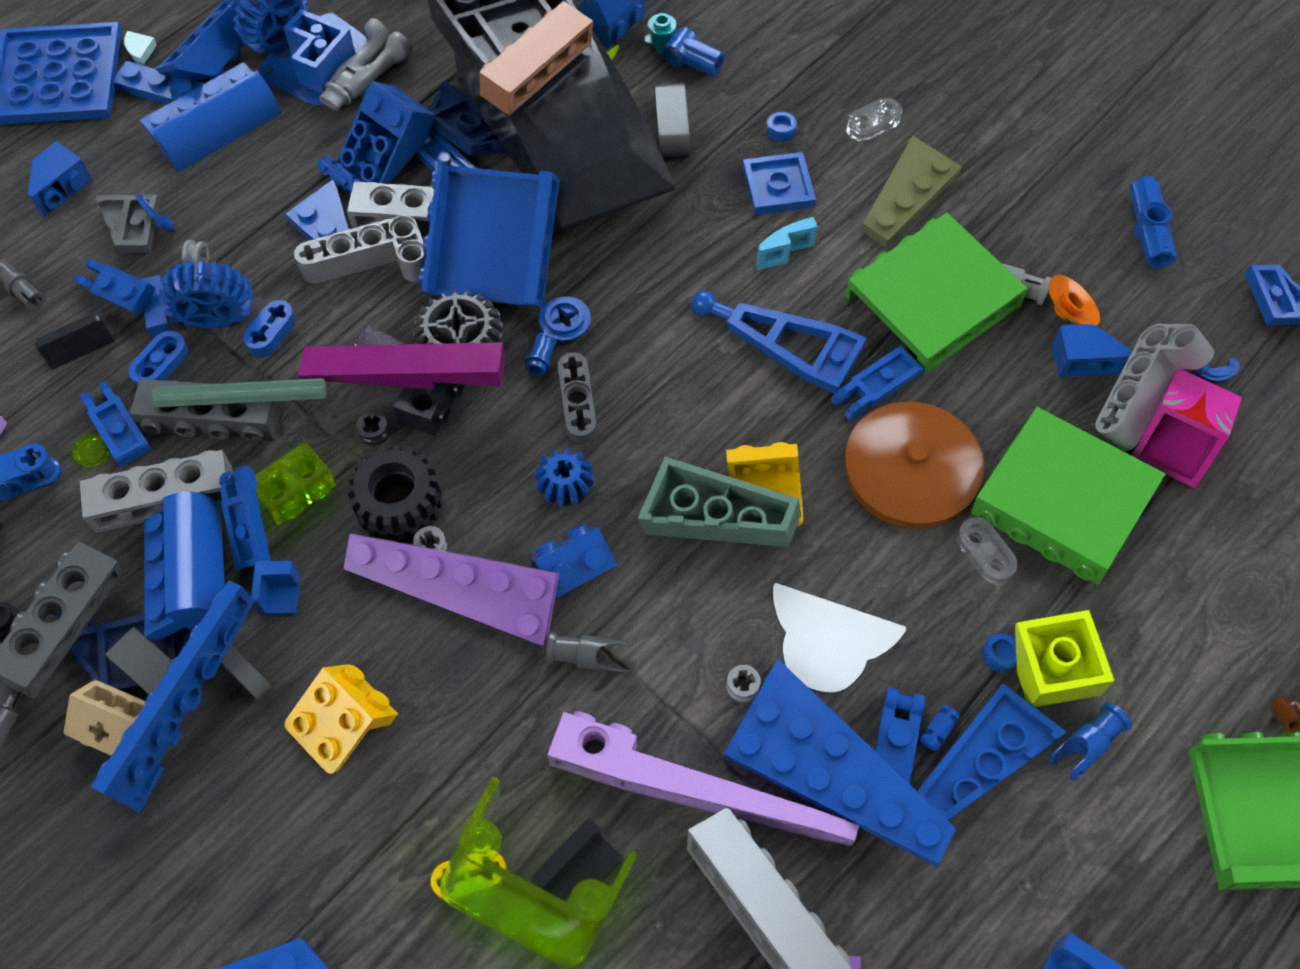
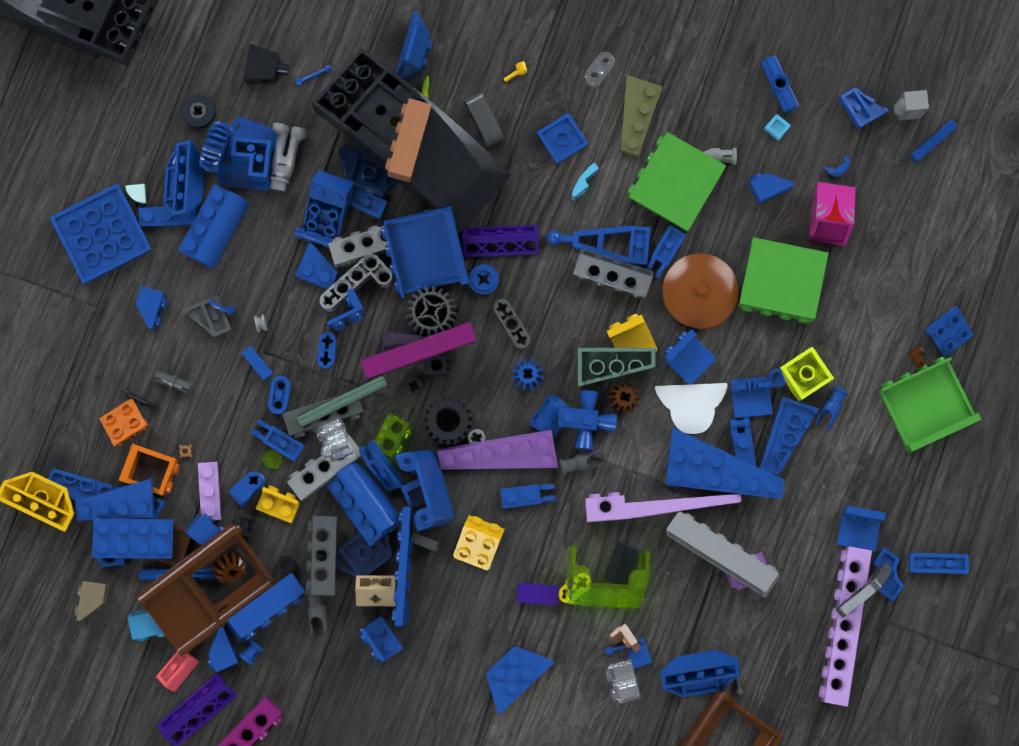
camera: 25 degrees left, 20 degrees up
black panel [35,311,115,370] -> none
blue hinge [74,258,156,316] -> none
dark grey tile [105,627,172,694] -> none
blue gear [159,259,253,330] -> none
blue pin [524,332,557,377] -> none
teal brick [645,13,677,54] -> none
blue piece [662,27,725,77] -> none
light grey bush [726,665,761,703] -> none
blue tile [766,112,797,142] -> none
blue piece [920,705,959,751] -> none
clear plate [957,517,1017,584] -> none
orange dish [1048,275,1100,326] -> none
light grey beam [1095,324,1214,452] -> none
none -> yellow bracket [256,485,301,523]
none -> clear brick [316,416,353,462]
none -> blue bracket [326,288,366,332]
none -> blue bracket [359,616,403,662]
none -> blue windscreen [395,450,454,533]
none -> dark purple fence [462,225,539,257]
none -> blue hinge [500,484,556,509]
none -> yellow hand [503,61,527,82]
none -> dark purple slope [516,583,559,605]
none -> blue brick [557,390,617,450]
none -> dark grey brick [573,248,654,298]
none -> reddish brown gear [608,381,641,414]
none -> blue bracket [663,329,715,385]
none -> blue hinge [730,376,773,418]
none -> medium azure tile [764,114,791,141]

